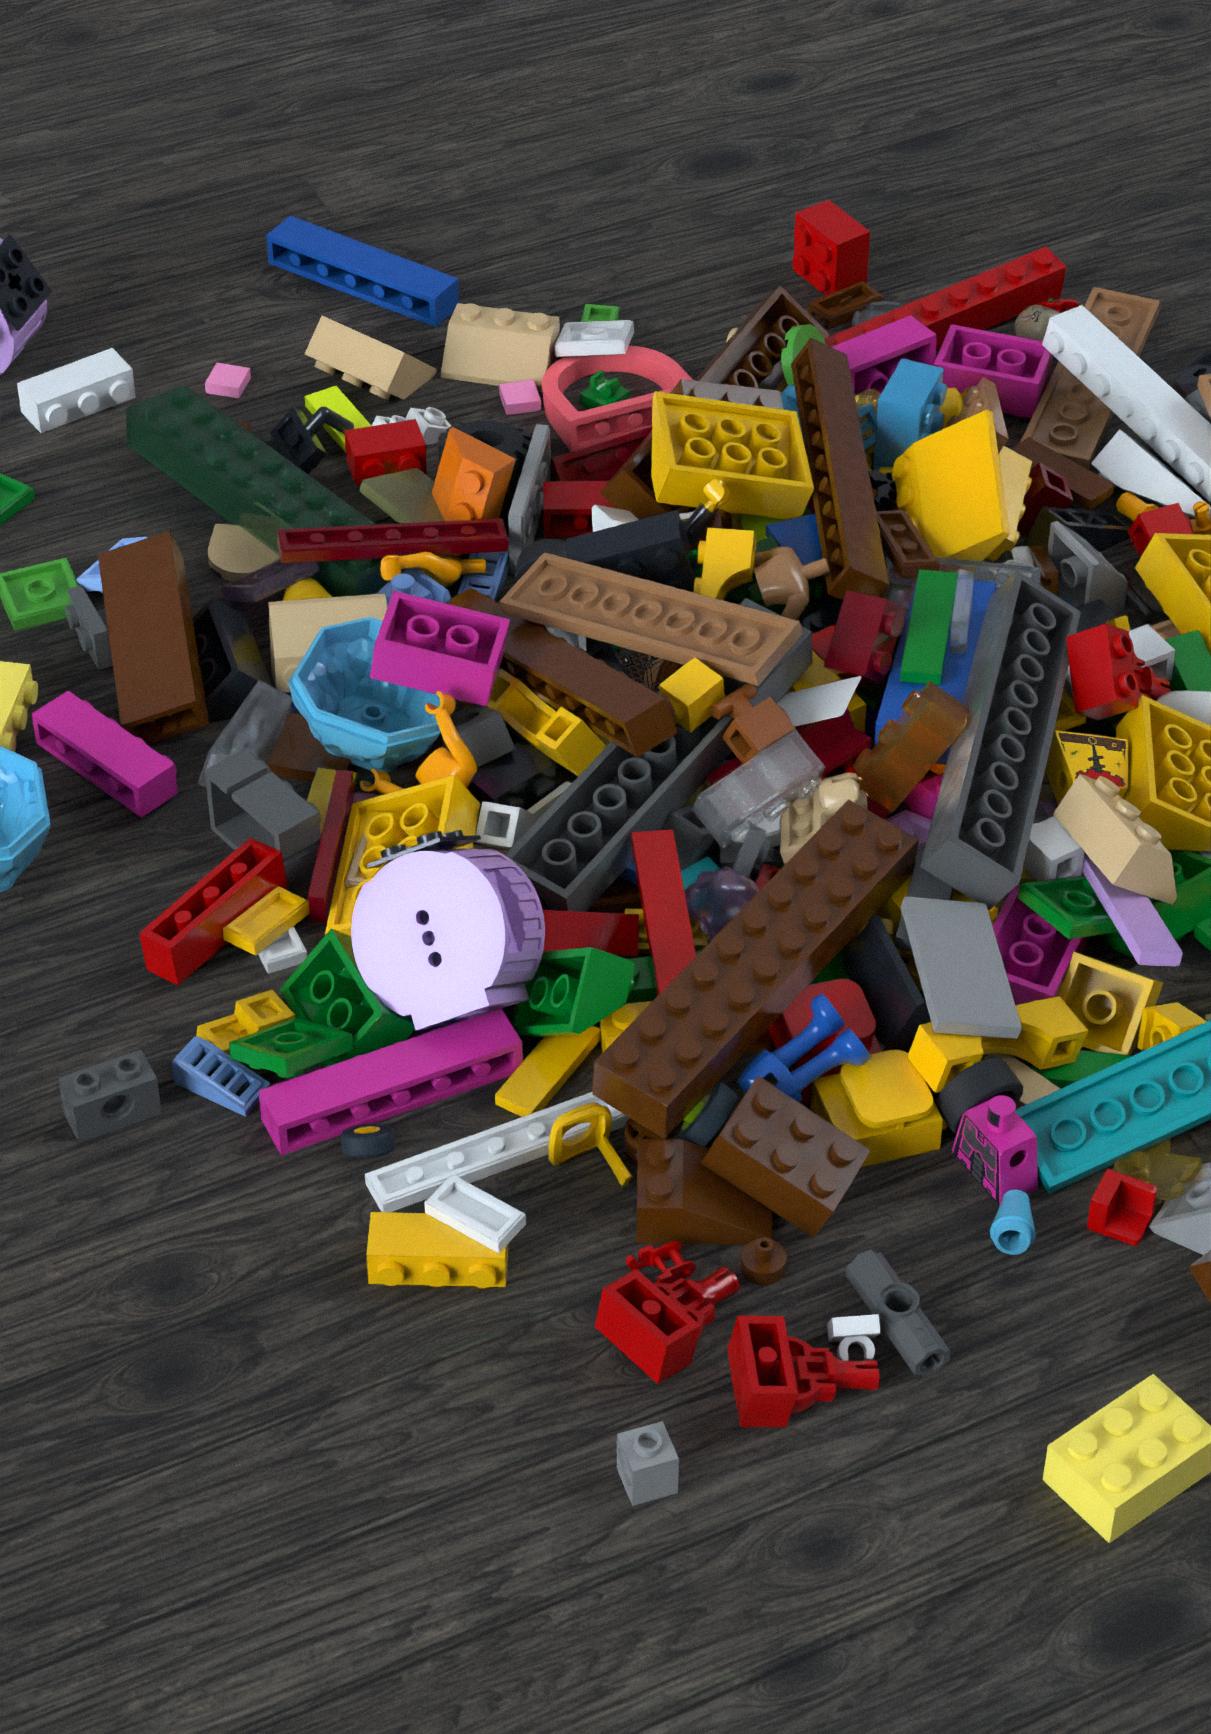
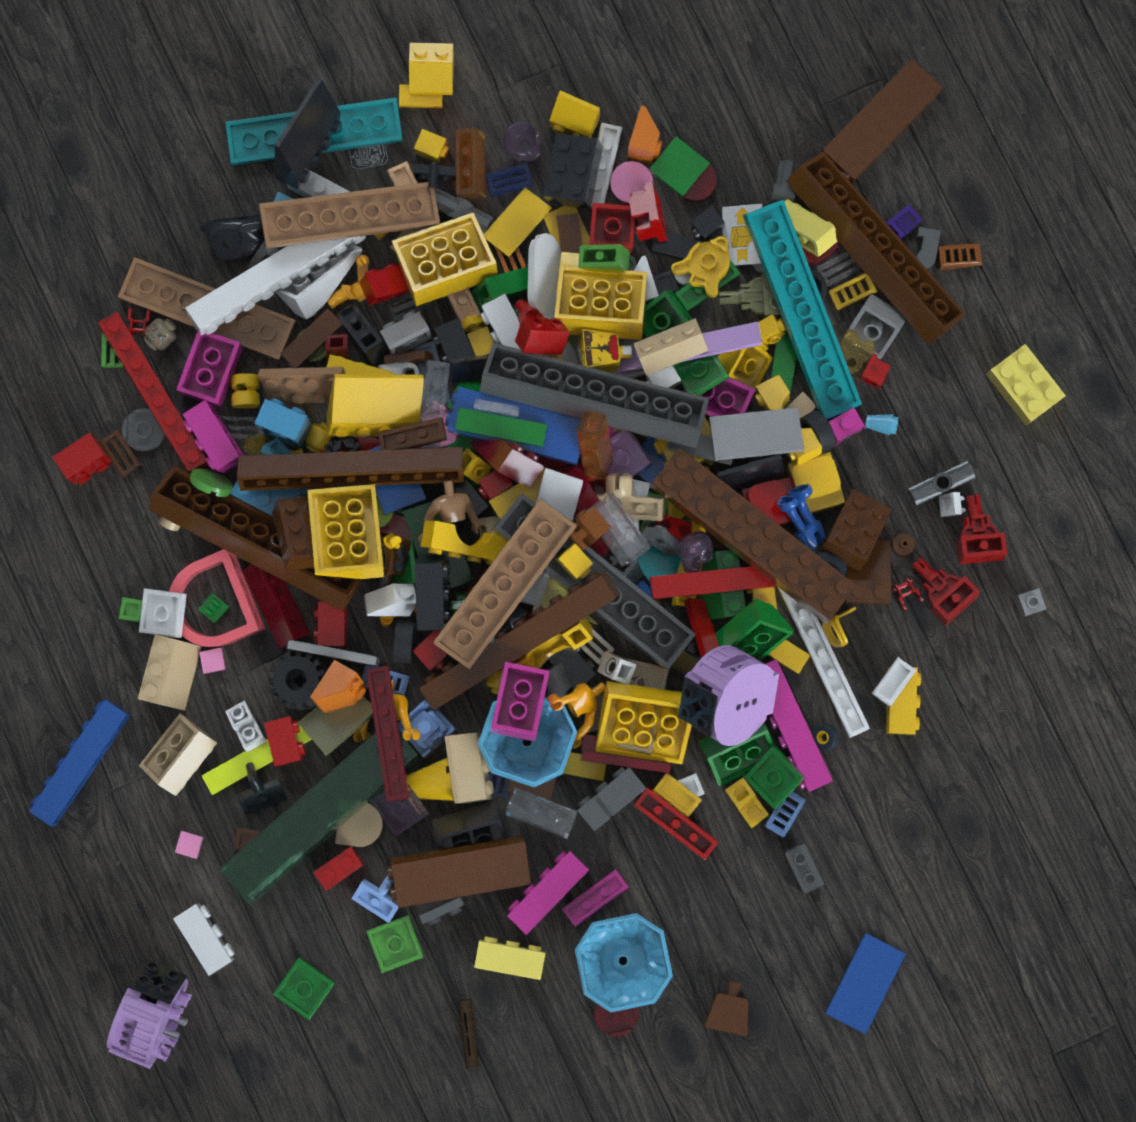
camera: 90 degrees left, 40 degrees up
none -> red brick [313,846,365,891]
none -> dark pink tile [562,869,629,927]

